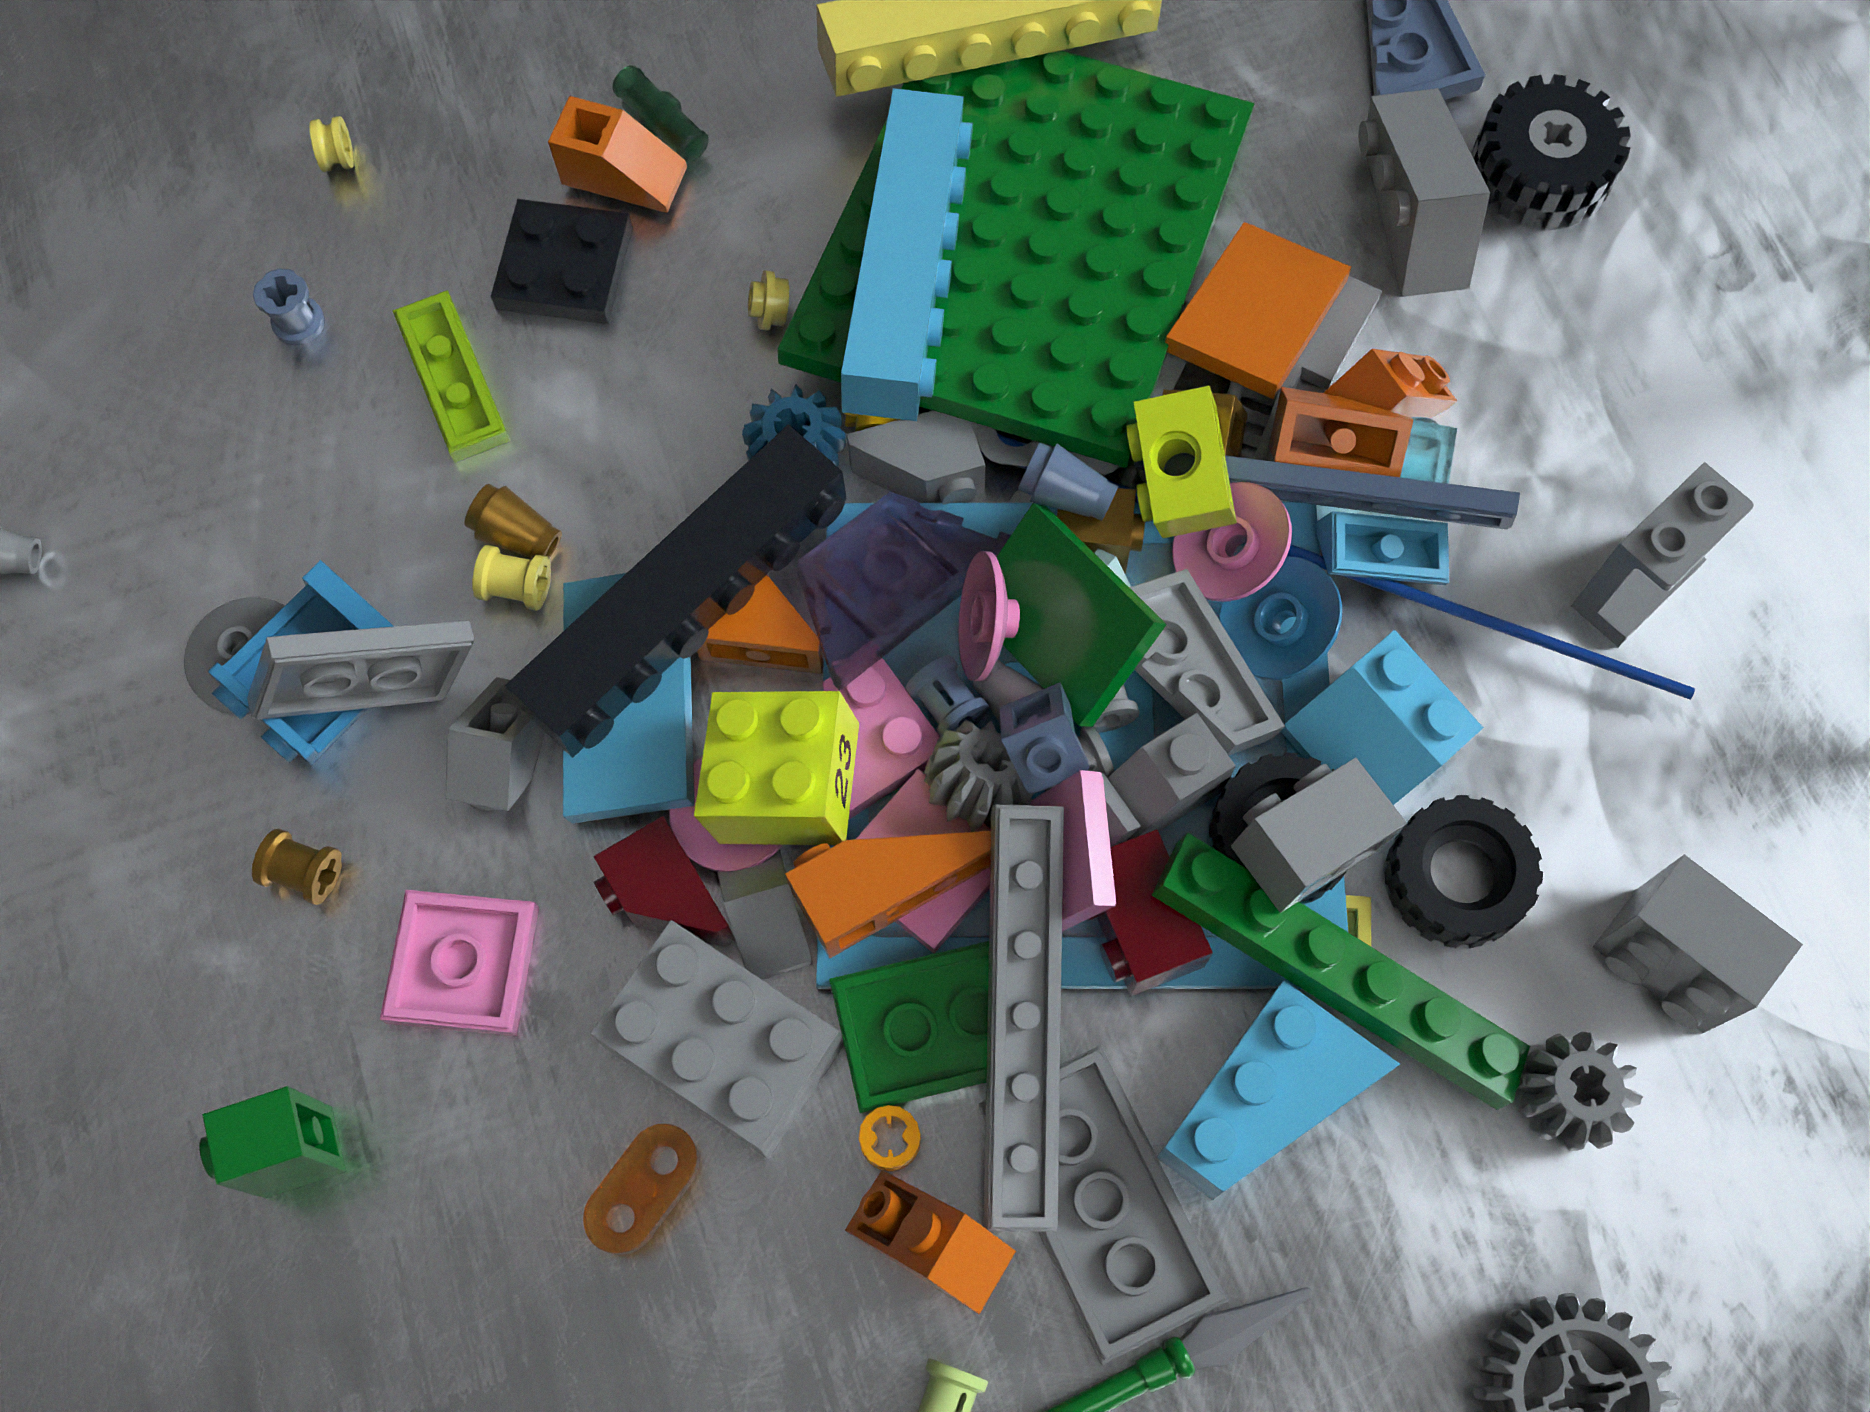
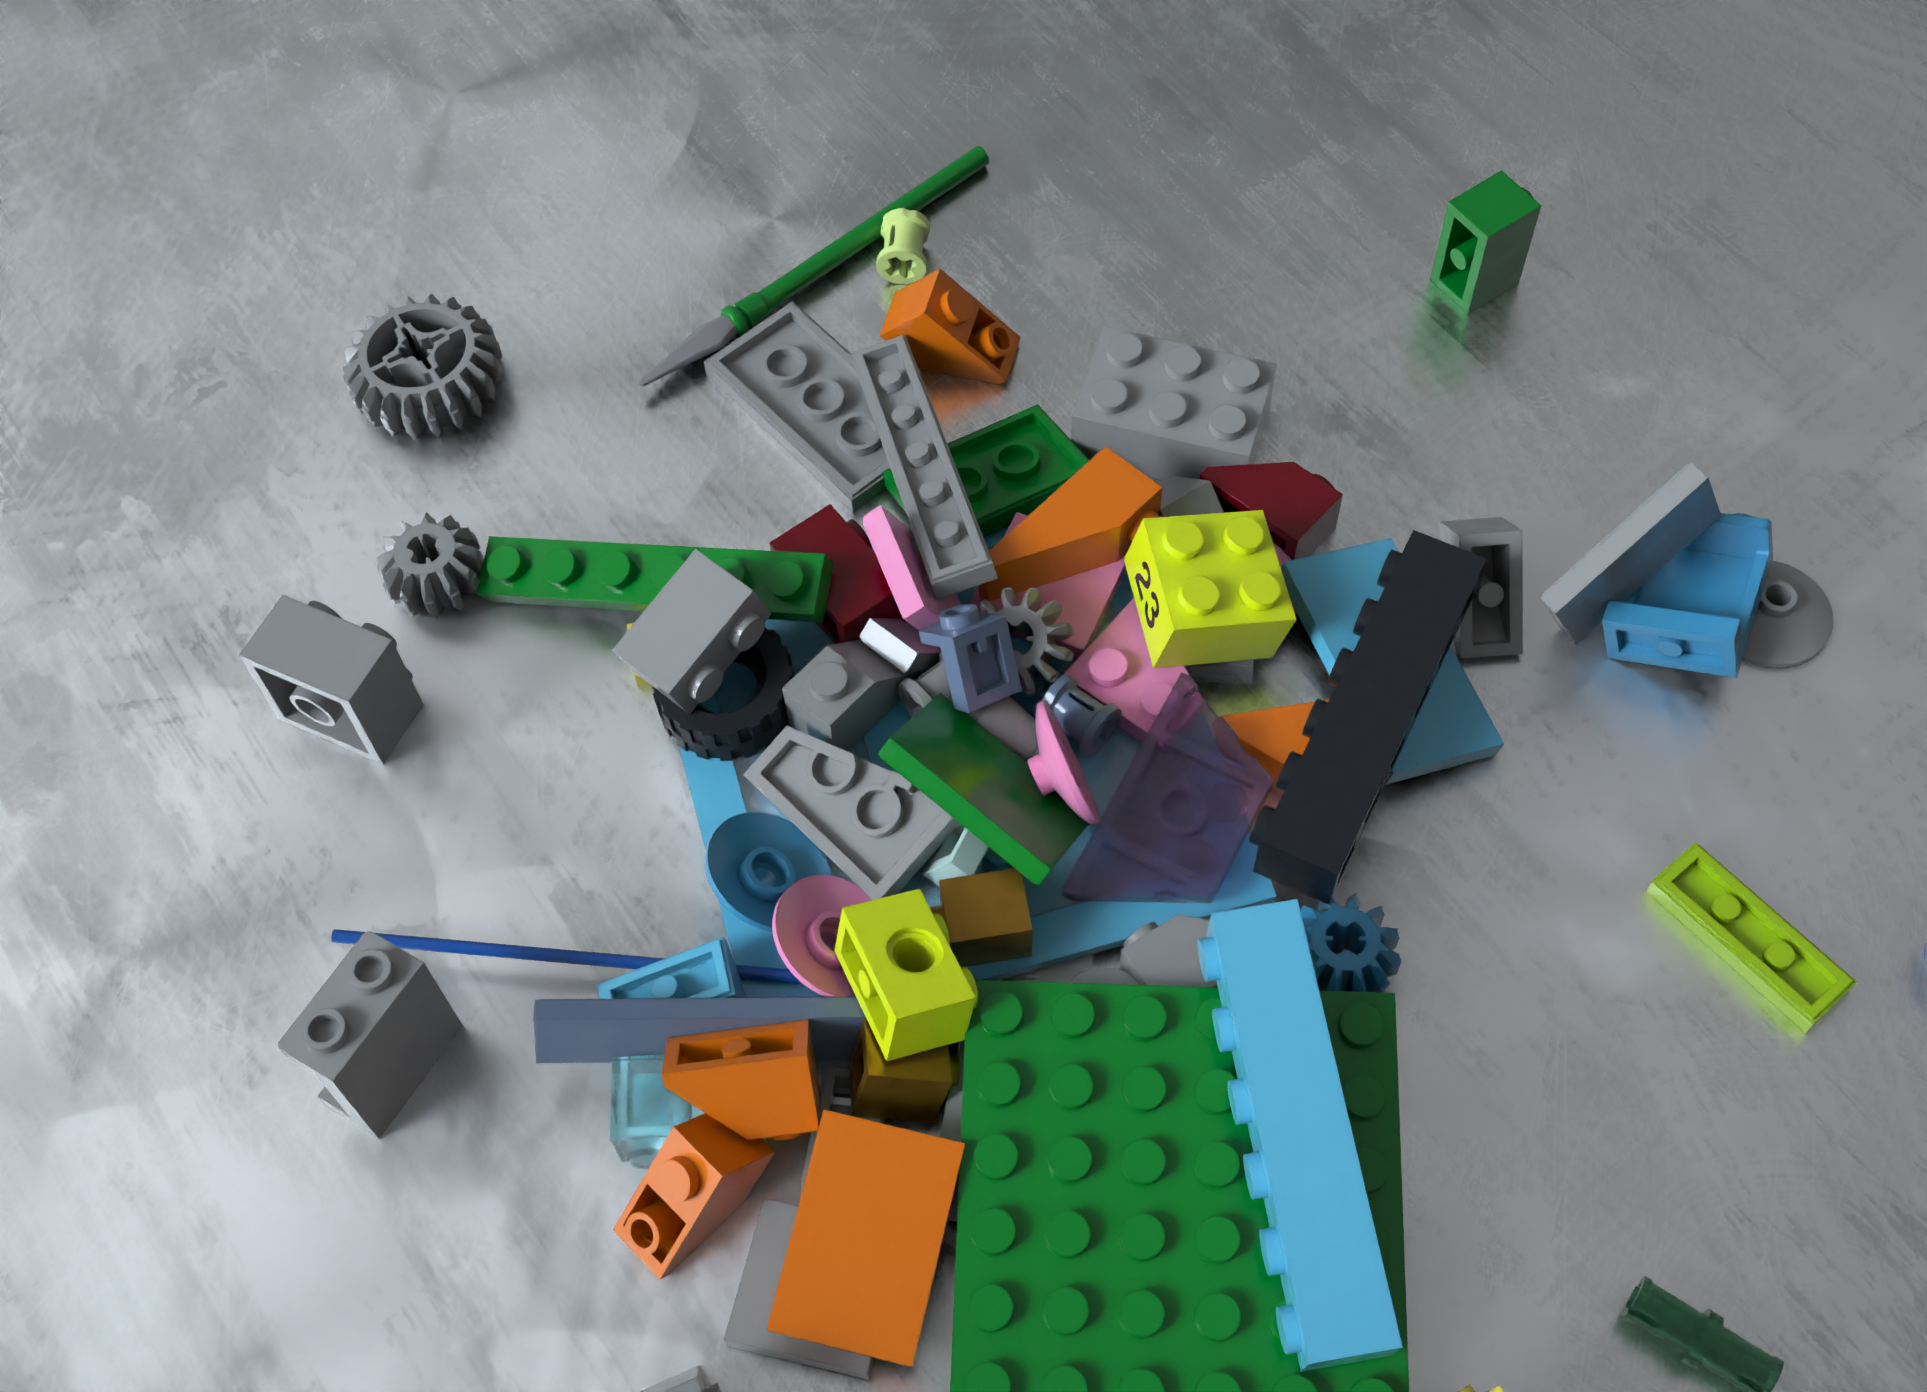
camera: 165 degrees right, 10 degrees down
pearl gold bush [251,828,342,905] -> none
bright pink tile [380,890,539,1037] -> none
pearl gold cone [464,484,562,559] -> none
light yellow bush [472,545,551,611] -> none
black plate [491,199,633,324] -> none
orange slope [548,96,687,213] -> none
clear orange plate [583,1124,700,1255] -> none
light yellow plate [748,270,789,331] -> none
light orange bush [859,1105,921,1172] -> none
sand blue cone [1018,443,1118,521] -> none
medium azure wedge [1157,980,1400,1200] -> none
medium azure slope [1280,630,1484,805] -> none
black tyre [1385,795,1543,948] -> none

